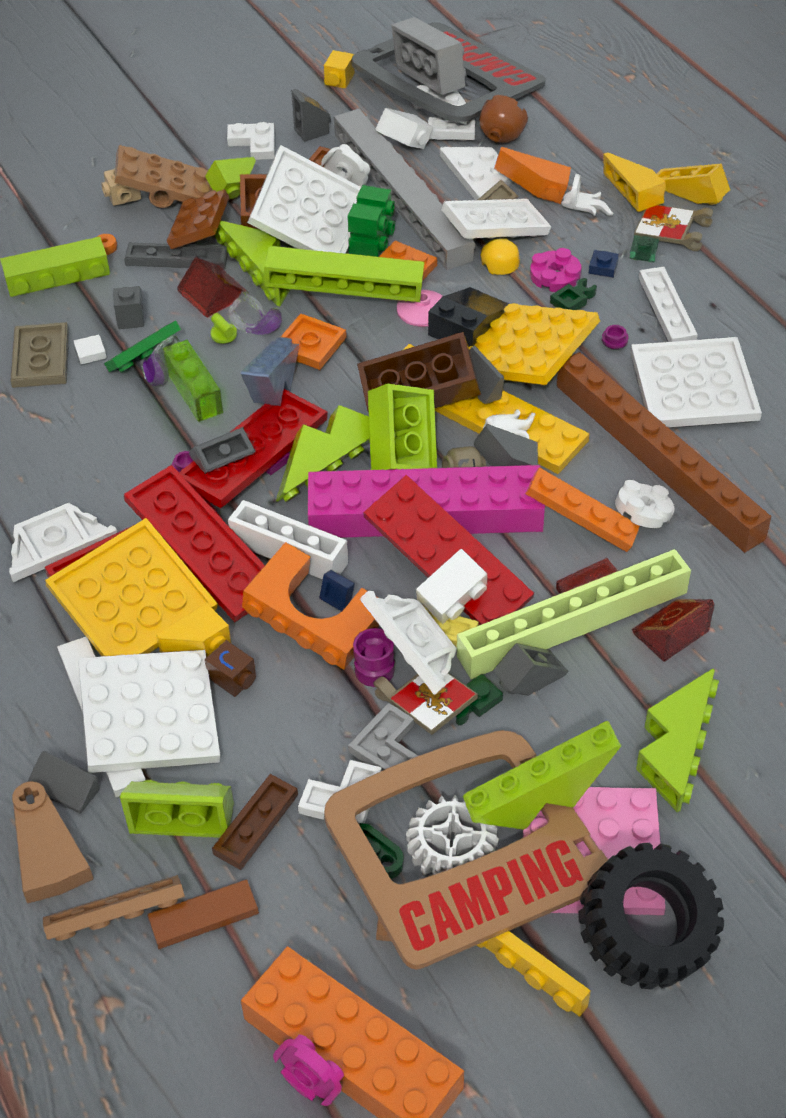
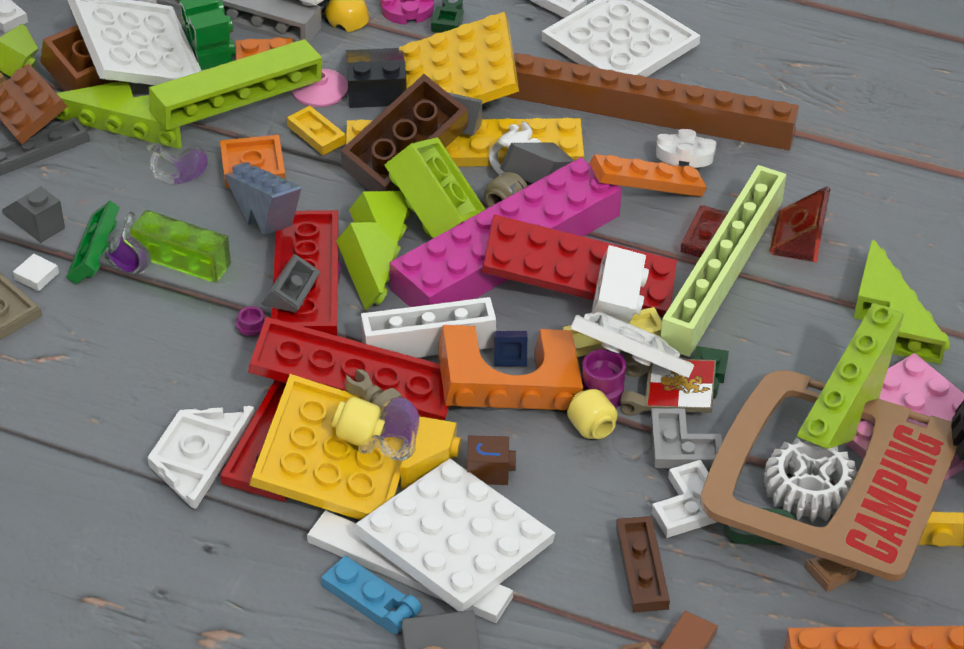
camera: 40 degrees left, 5 degrees down
lime slope [120,780,234,838] -> none
clear red slope [177,257,249,318] -> none
lime plate [210,313,237,344] -> none
dark grey slope [493,643,569,696] -> none
magenta plate [602,325,629,349] -> none
none -> yellow plate [286,105,346,155]
none -> dark azure plate [321,555,422,635]
none -> light yellow head [331,397,385,447]
none -> dark tan piece [345,369,403,420]
none -> clear piece [358,397,419,461]
none -> light yellow head [567,389,617,439]

